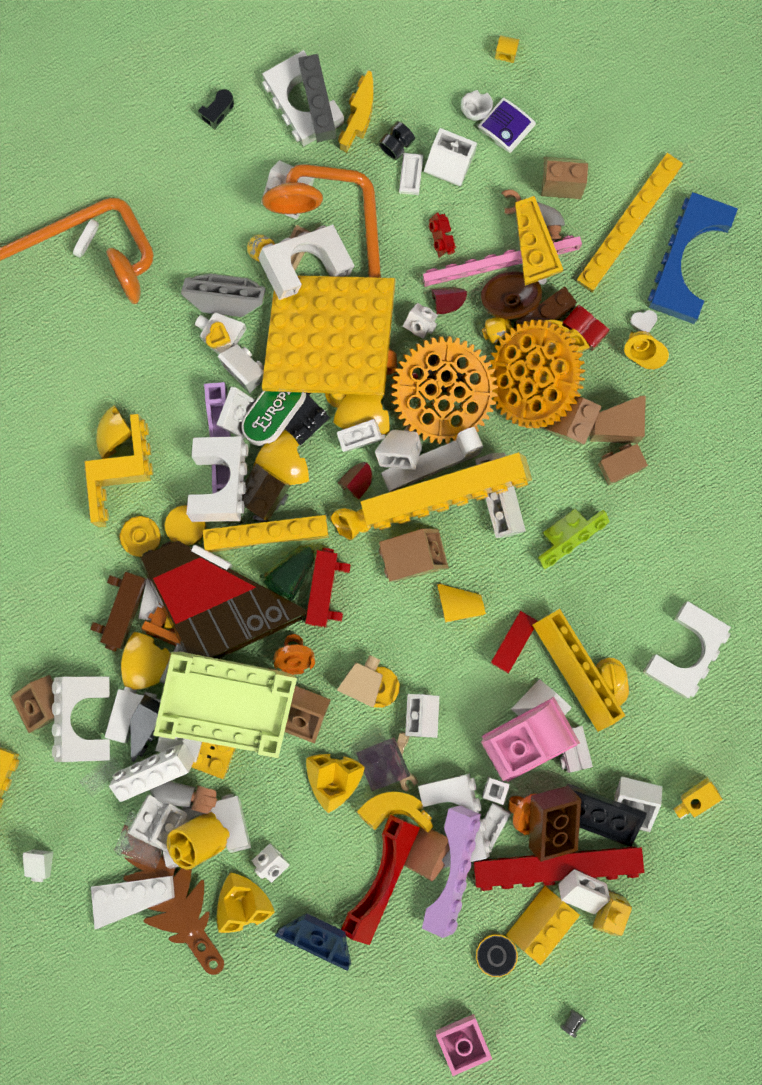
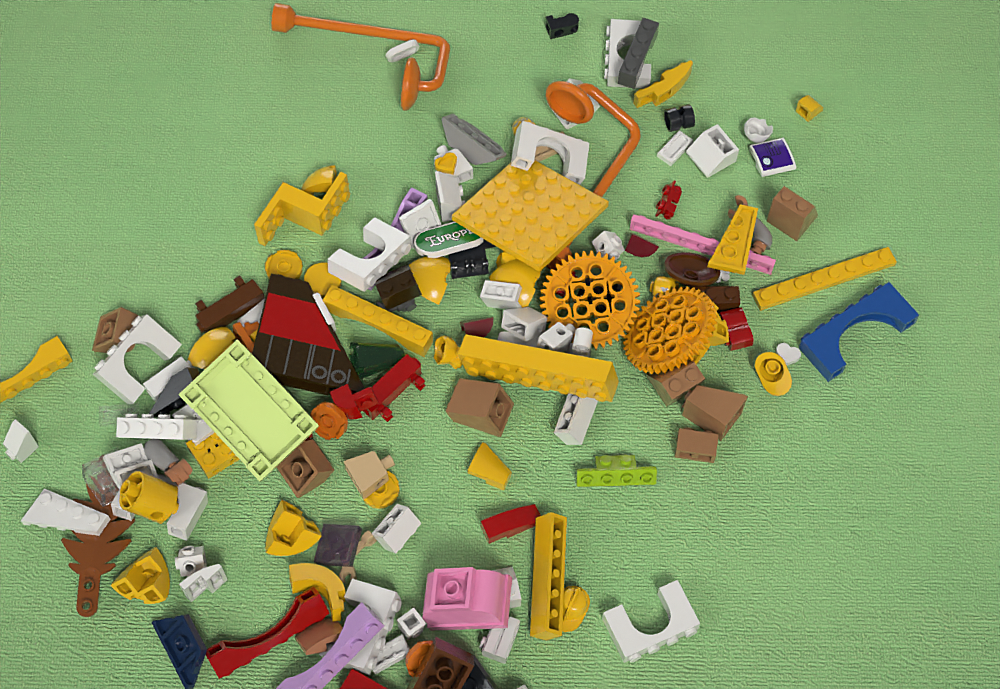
camera: 30 degrees right, 20 degrees down
none -> white slope [179,564,228,602]
none -> red brick [330,384,378,420]
none -> white torso [536,322,576,353]

